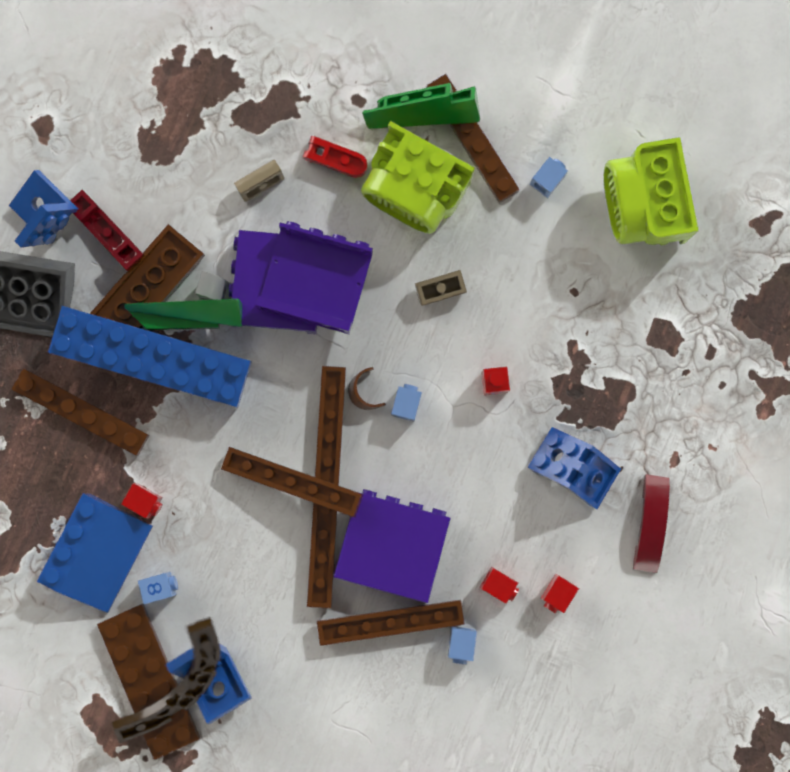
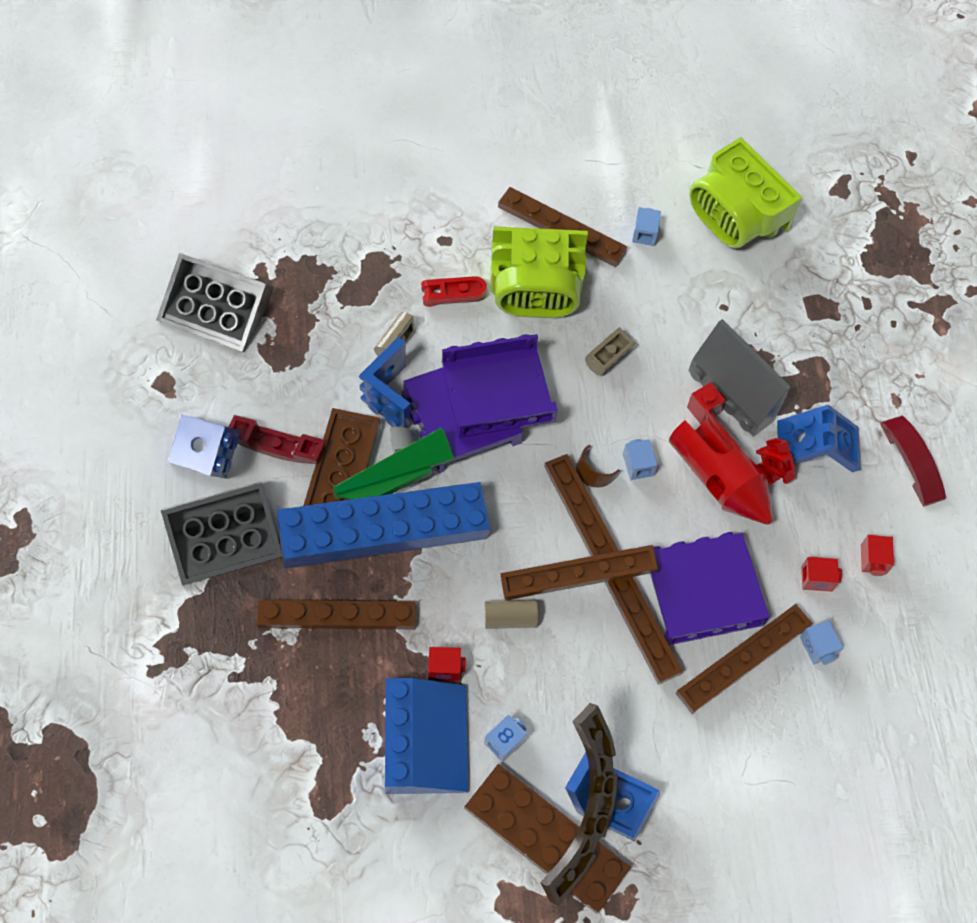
camera: 30 degrees left, 20 degrees down
green wedge [362,83,480,129] -> none
none -> dark grey slope [156,253,274,352]
none -> blue bracket [359,337,411,428]
none -> dark tan brick [484,600,538,629]
none -> red piece [669,409,773,525]
none -> dark grey slope [688,319,791,437]
none -> red piece [756,438,796,486]

